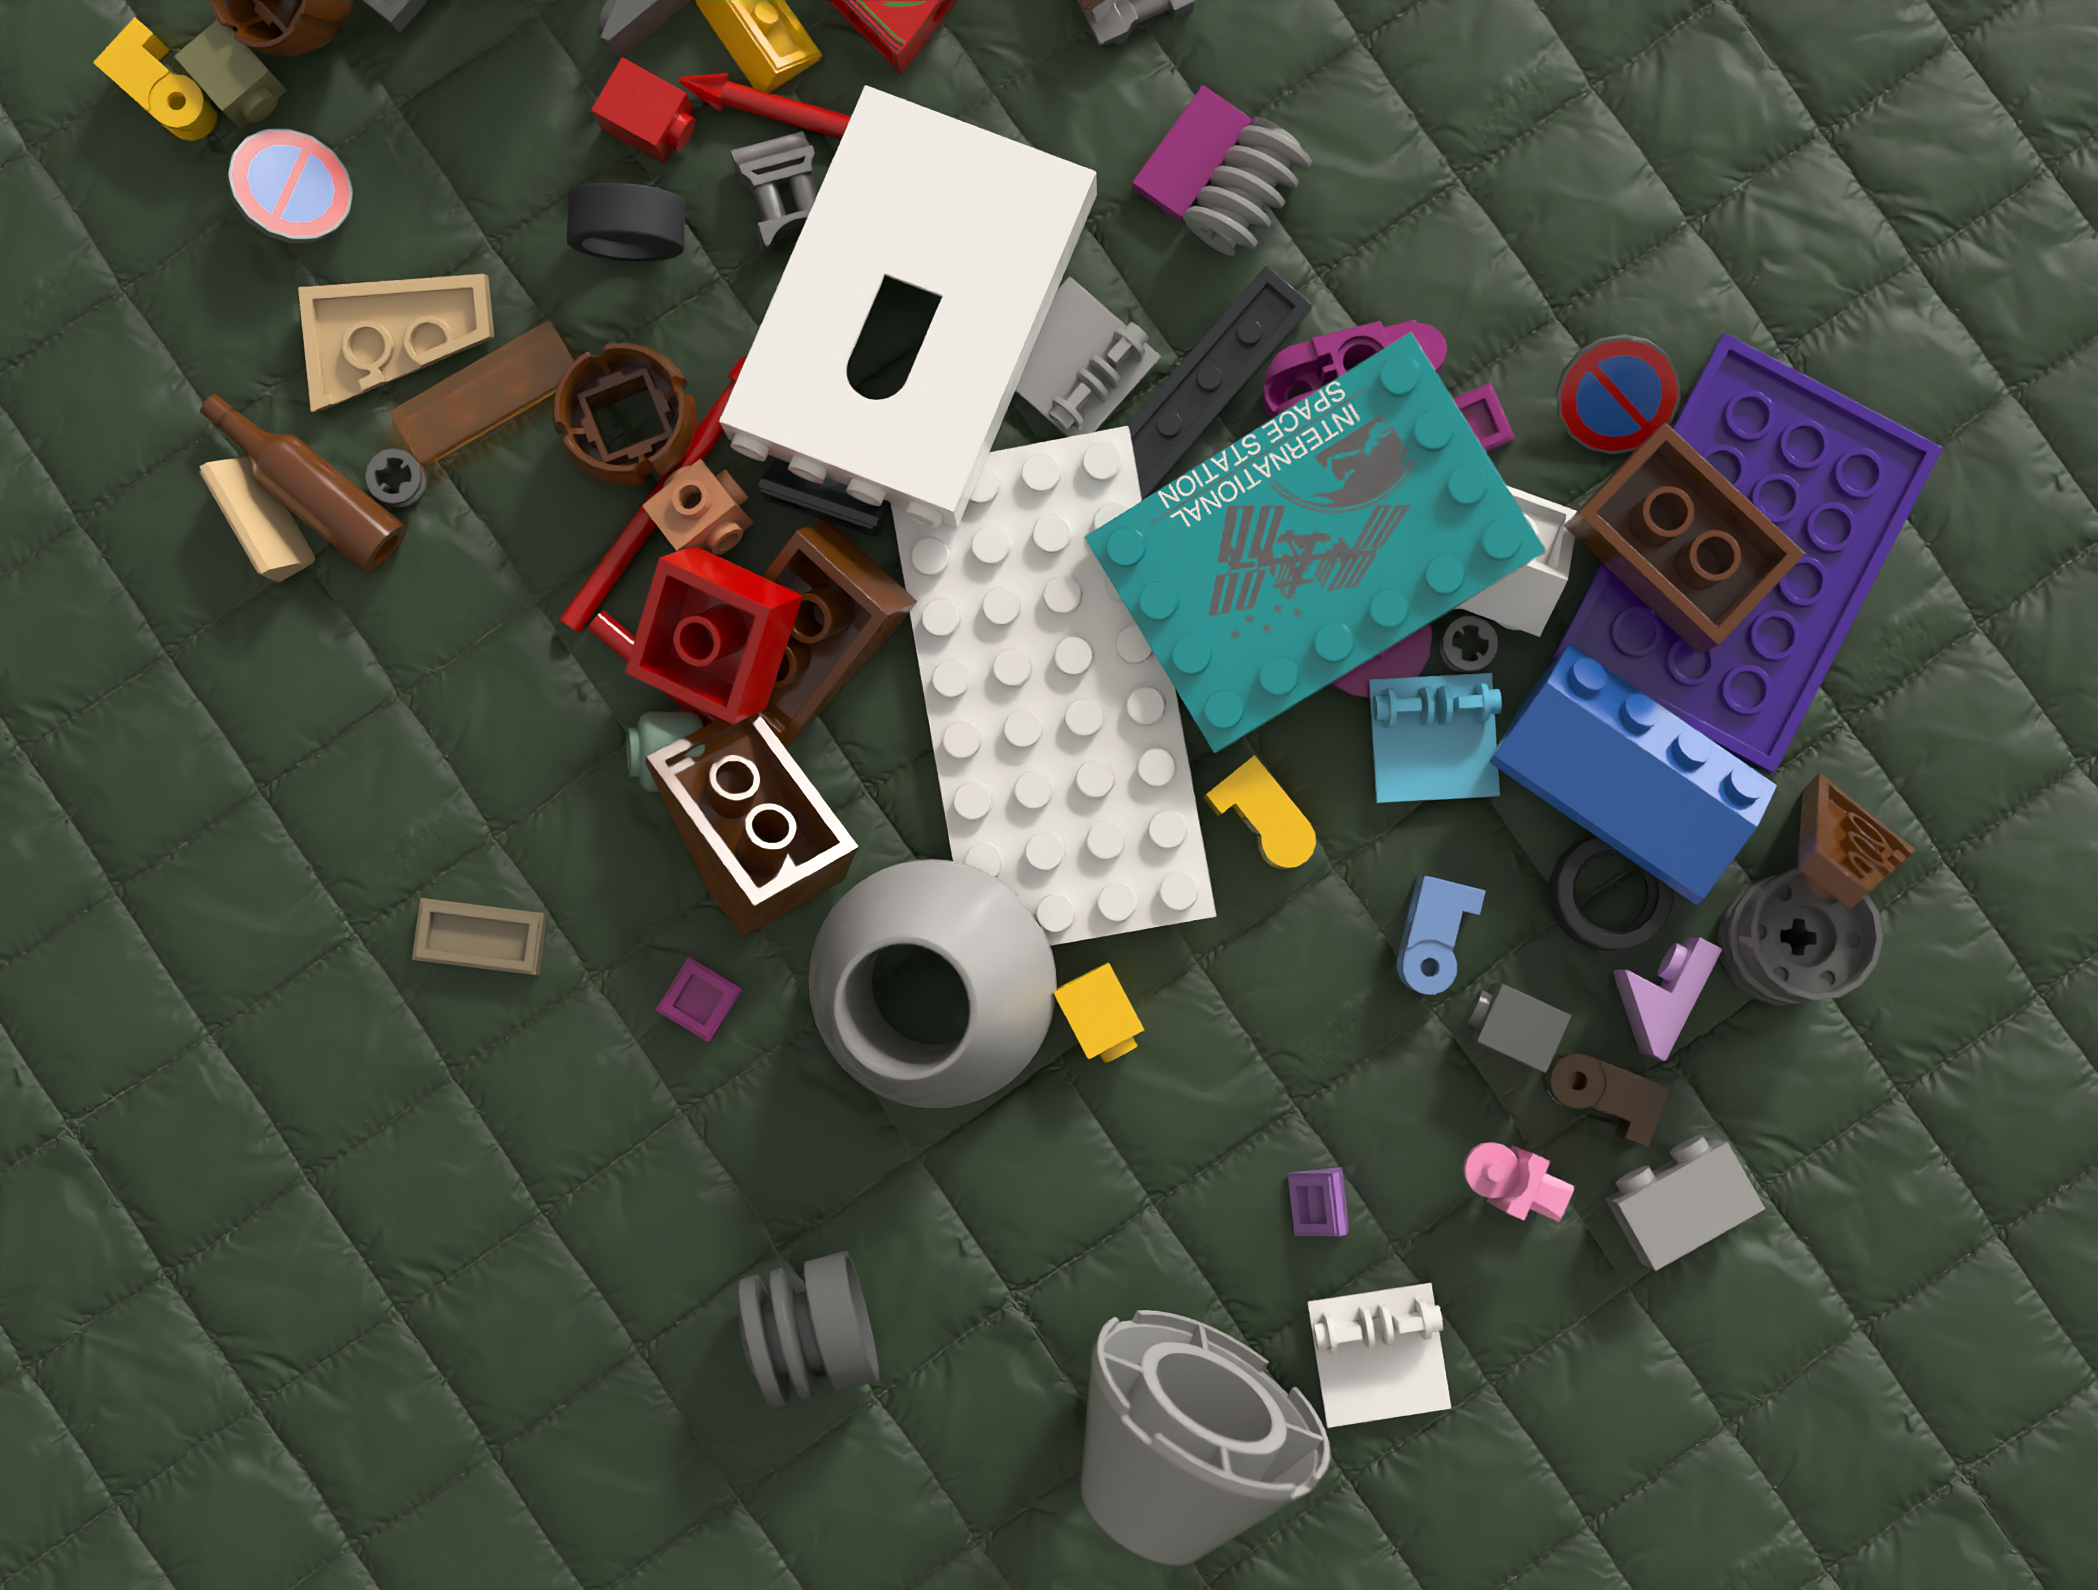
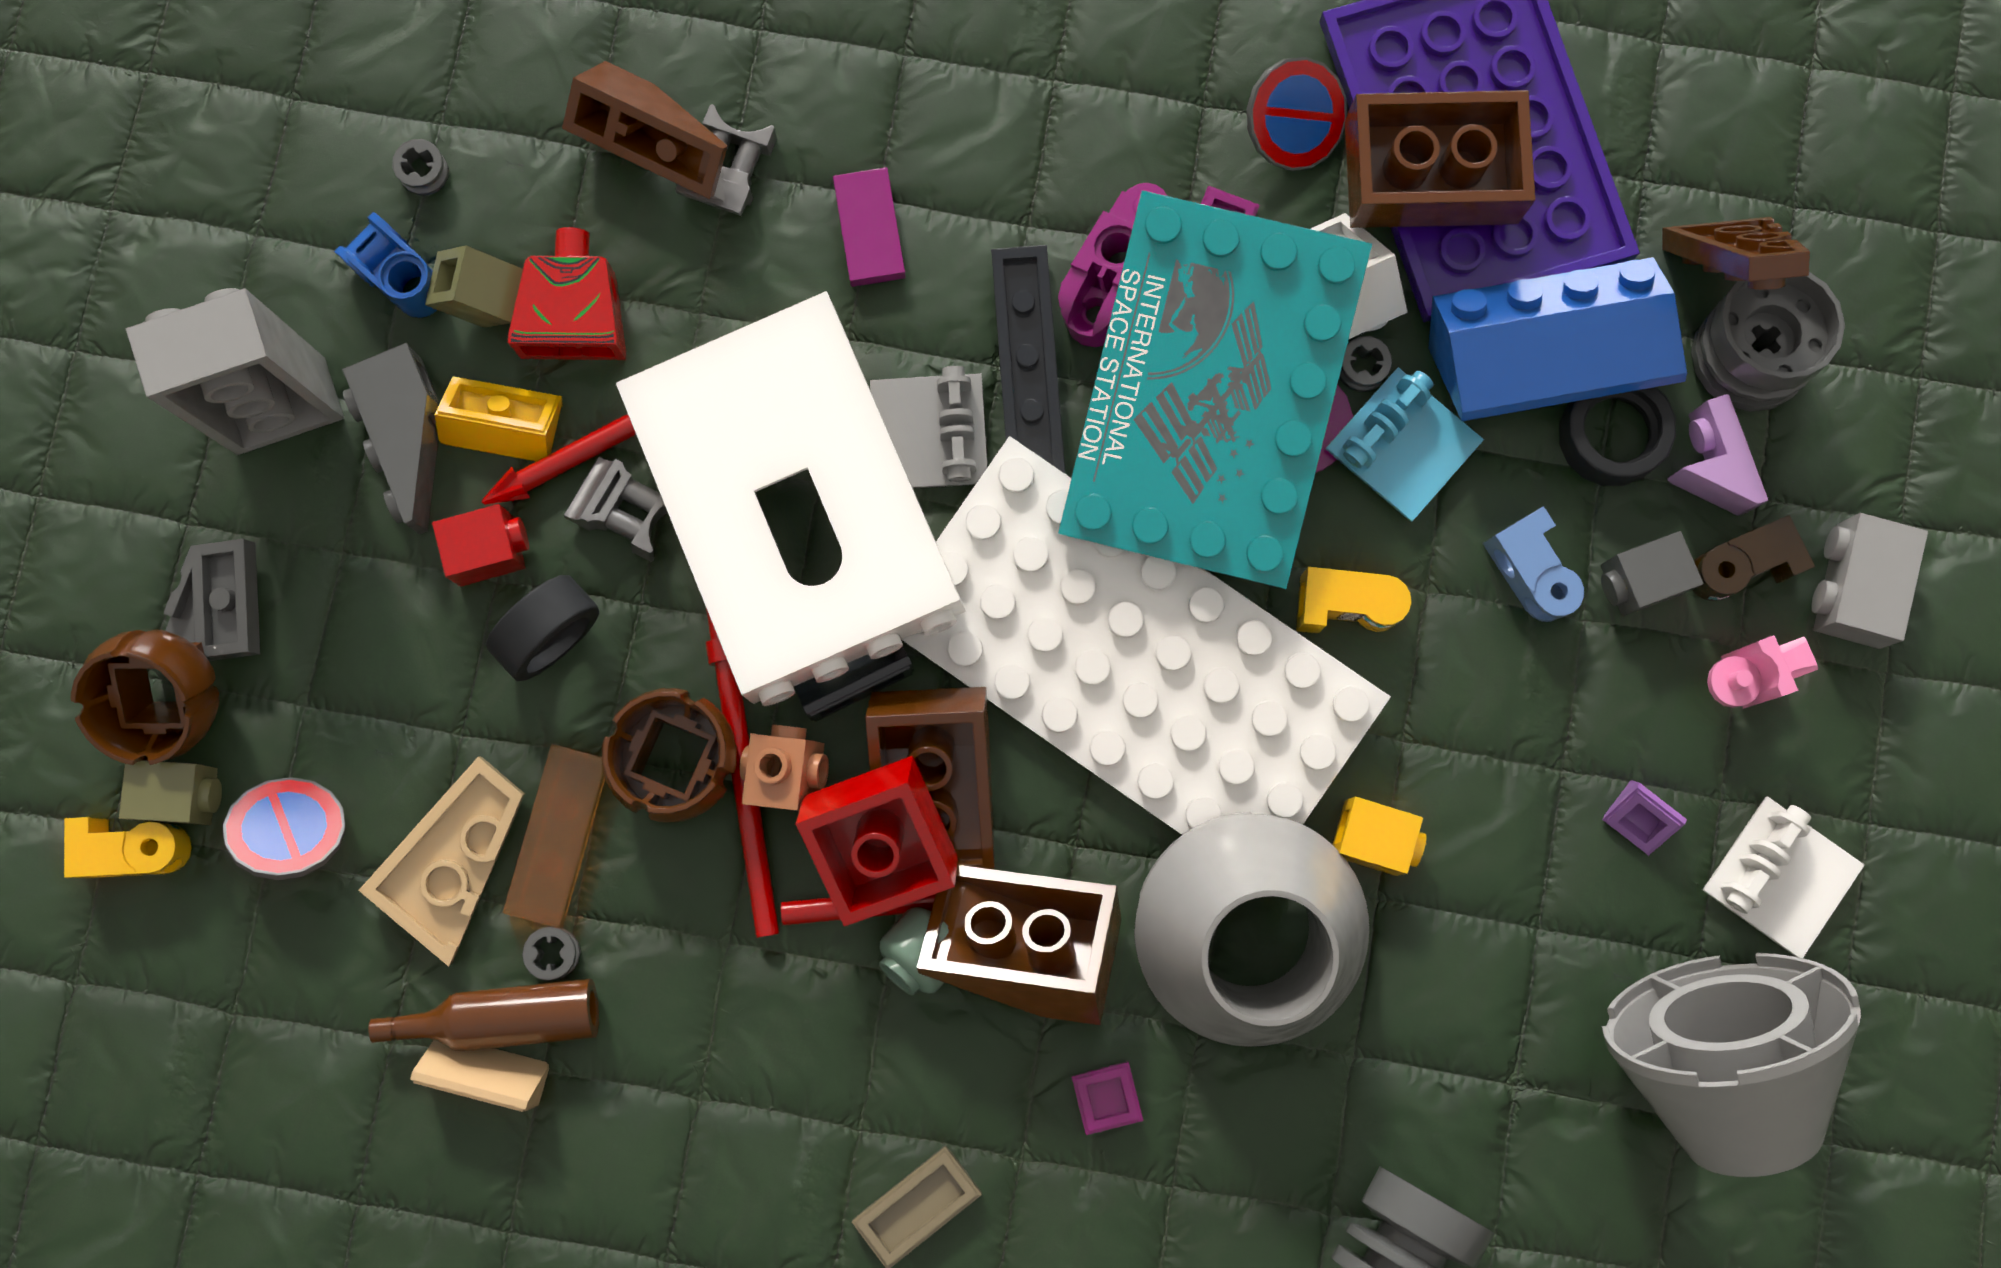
camera: 40 degrees left, 5 degrees down
light grey piece [1183,117,1313,256] -> none

